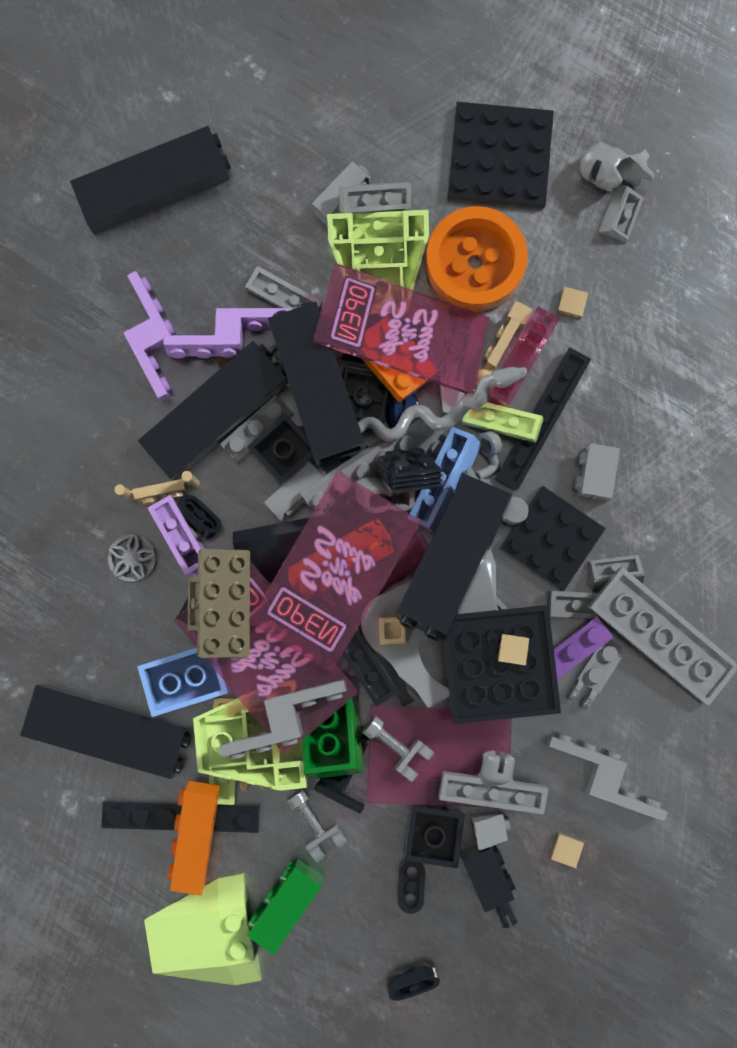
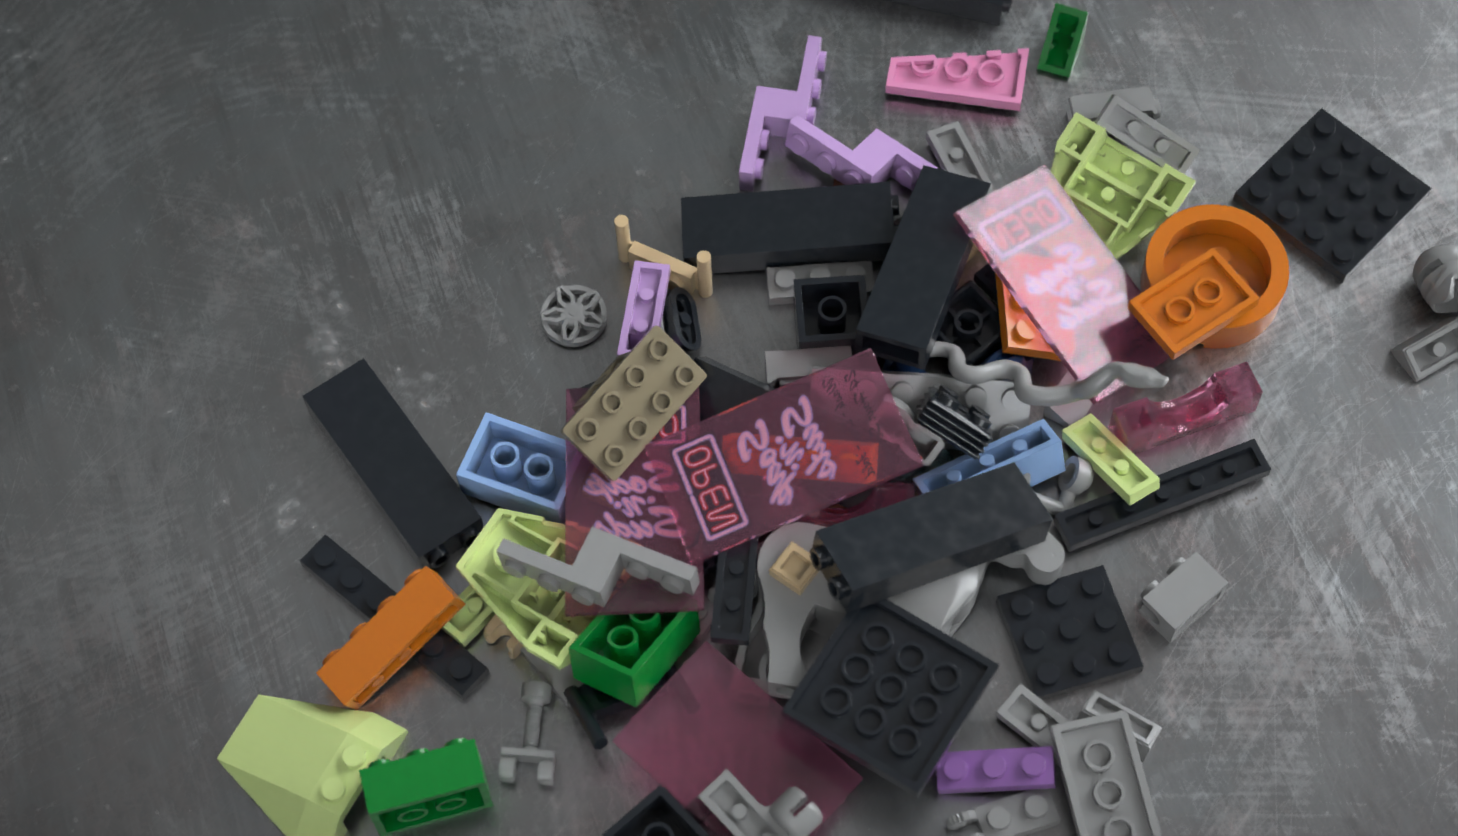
camera: 40 degrees right, 20 degrees down
light grey bar [362,716,434,782] -> none
tan plate [474,301,533,385] -> none
tan tile [498,634,529,665] -> none
tan tile [557,287,588,319] -> none
none -> bright pink wing [885,48,1029,111]
none -> green slope [1037,3,1089,78]
none -> orange plate [1127,247,1260,360]

